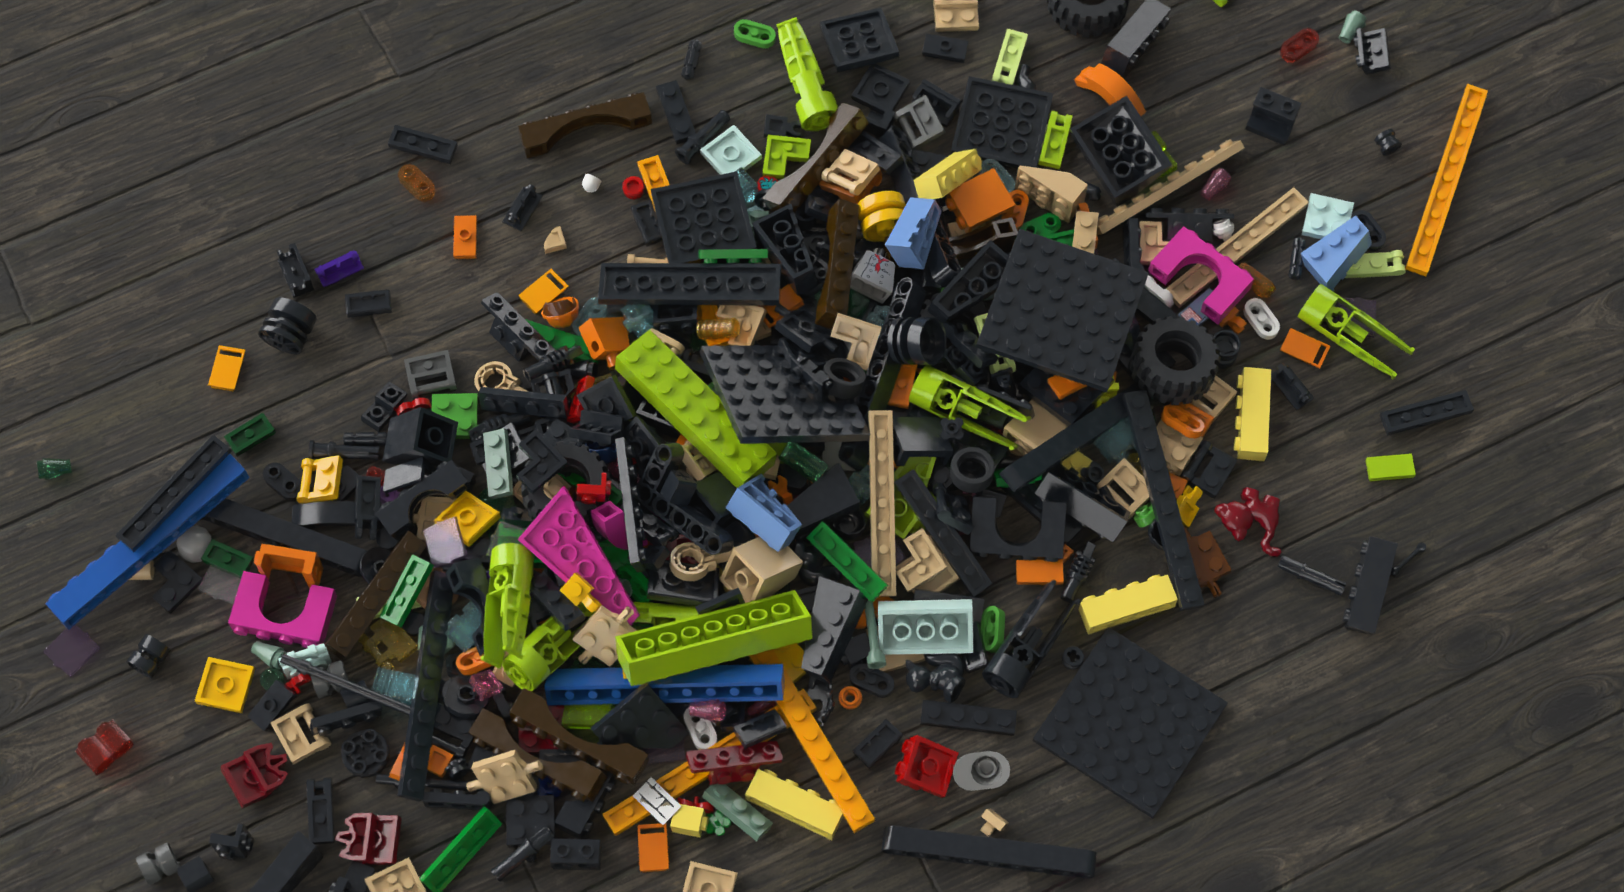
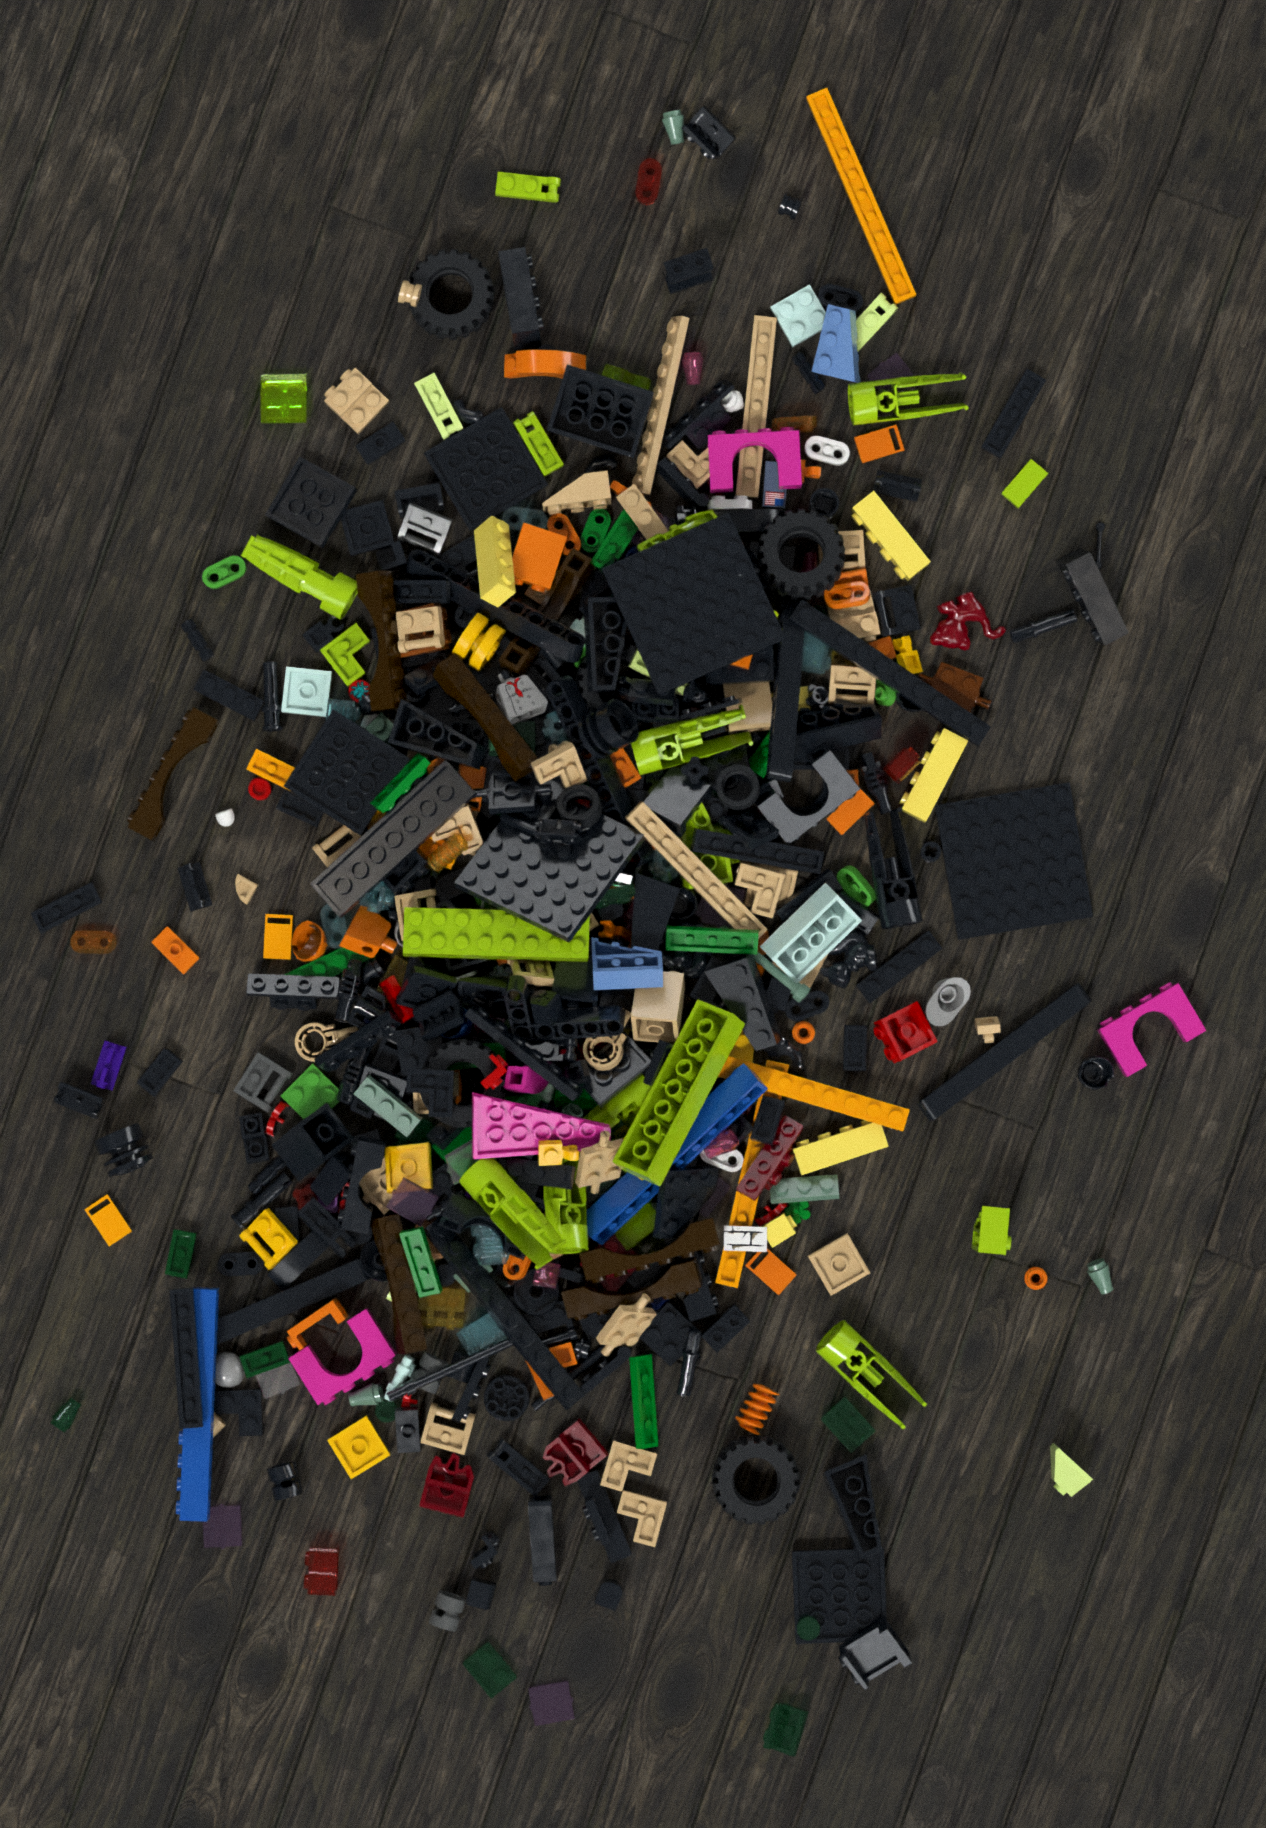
camera: 45 degrees left, 20 degrees up
medium blue wedge [885,197,941,269] -> none
none -> bracket [612,866,636,890]
none -> clear red brick [883,747,920,784]

